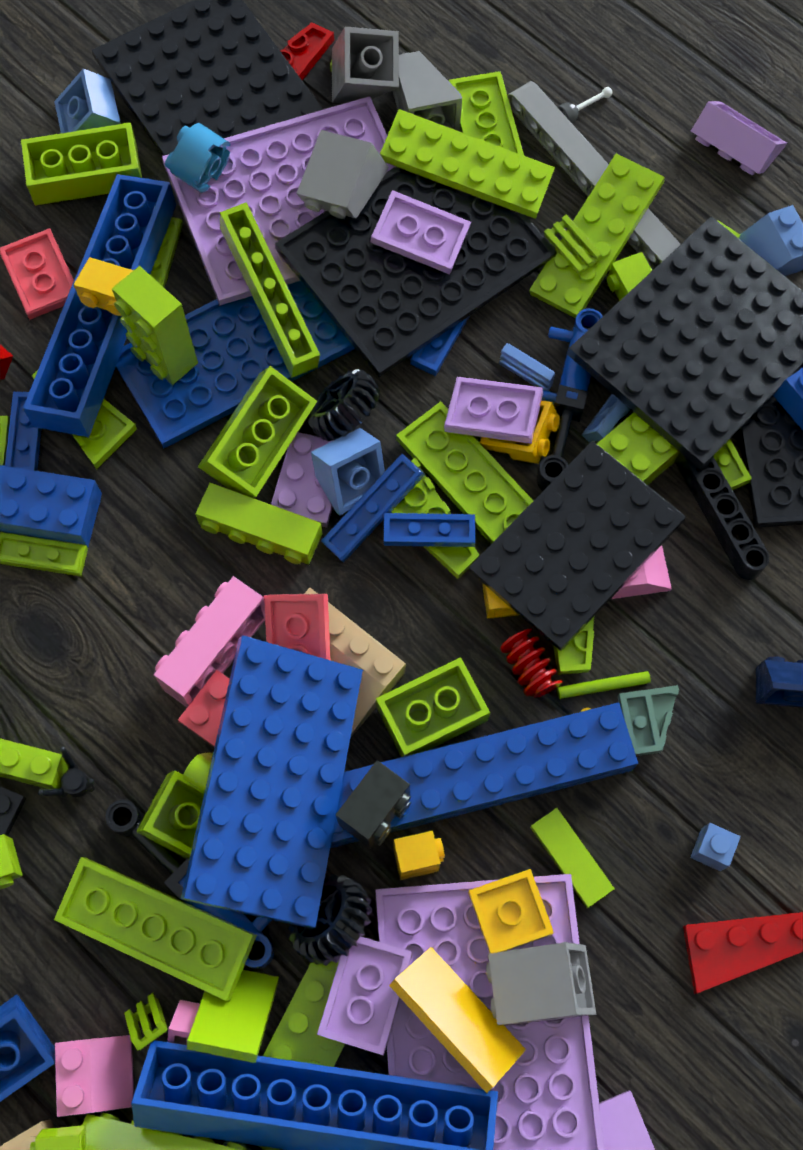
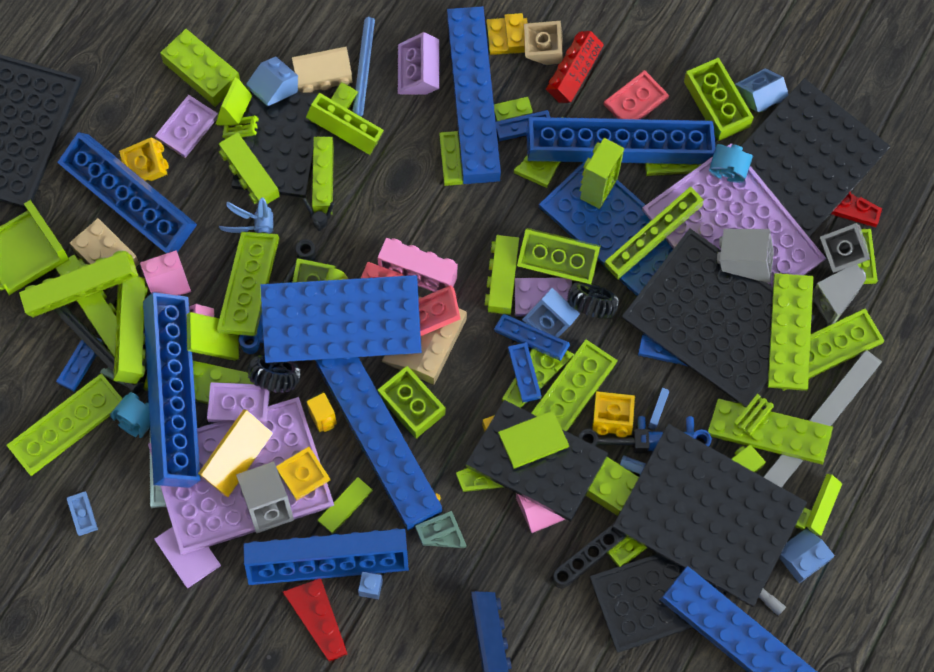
camera: 75 degrees right, 0 degrees up
yellow brick [73,257,133,316] -> none
lime tile [124,993,168,1050] -> none
pearl dark grey brick [336,760,411,849] -> none
lavender plate [370,190,471,274] -> none
lavender tile [444,377,543,444] -> none
red piece [500,628,563,698] -> none
hinge [557,87,612,123] -> none
lime bar [557,671,651,699] -> none
lavender slope [691,101,787,175] -> none
none -> medium blue plant [219,198,273,234]
none -> blue brick [244,528,409,585]
none -> lime tile [498,411,569,469]
none -> tile [805,474,842,536]

